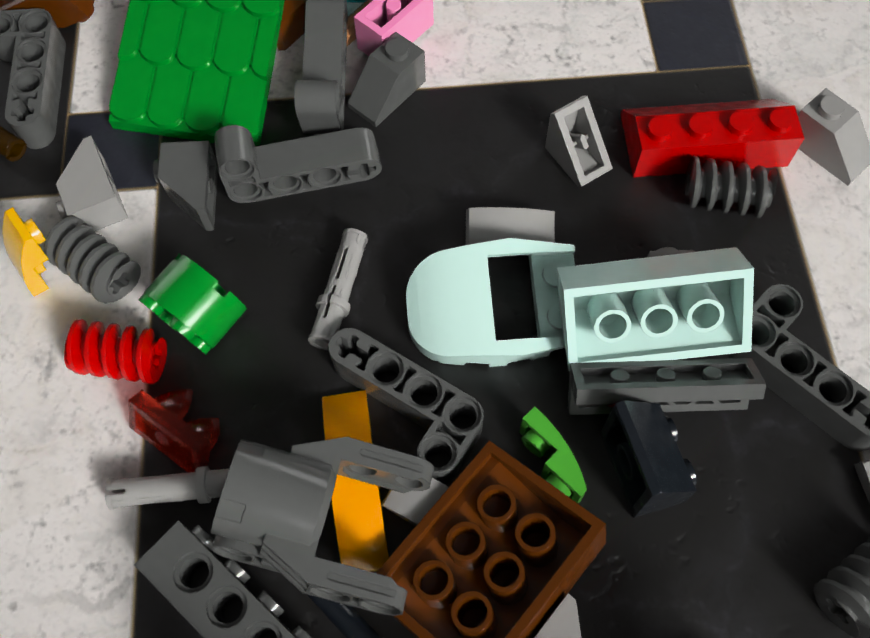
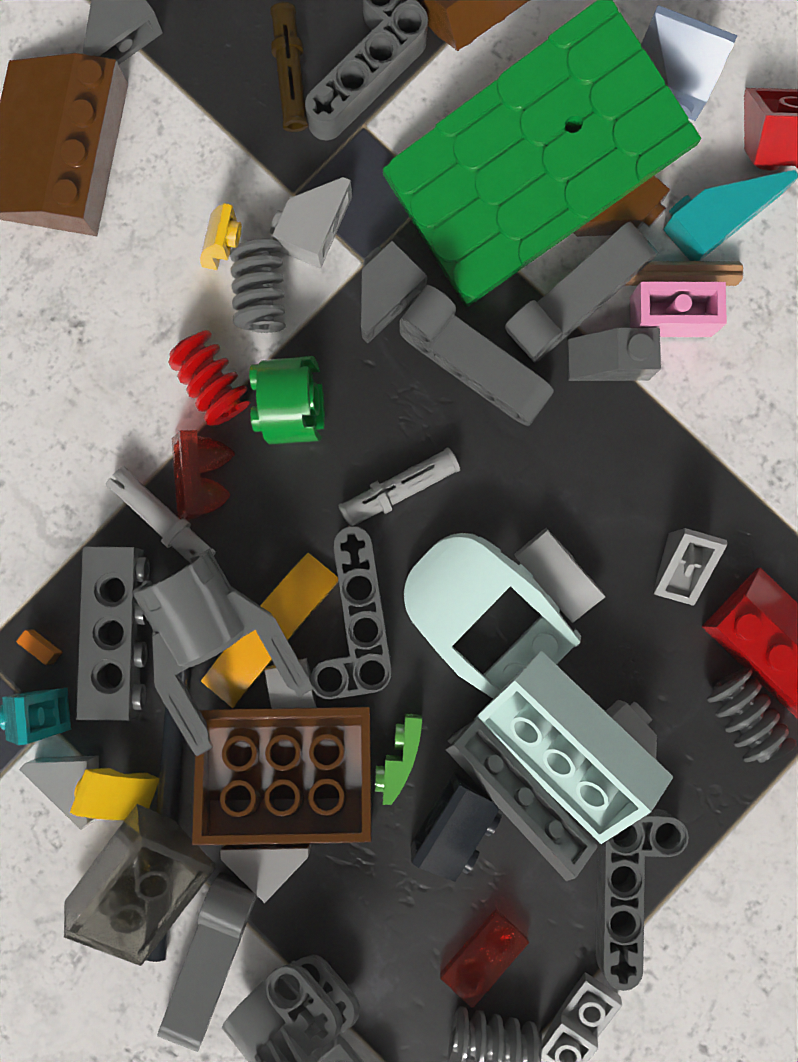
camera: 45 degrees right, 20 degrees up
none -> clear red tile [440,909,530,1008]

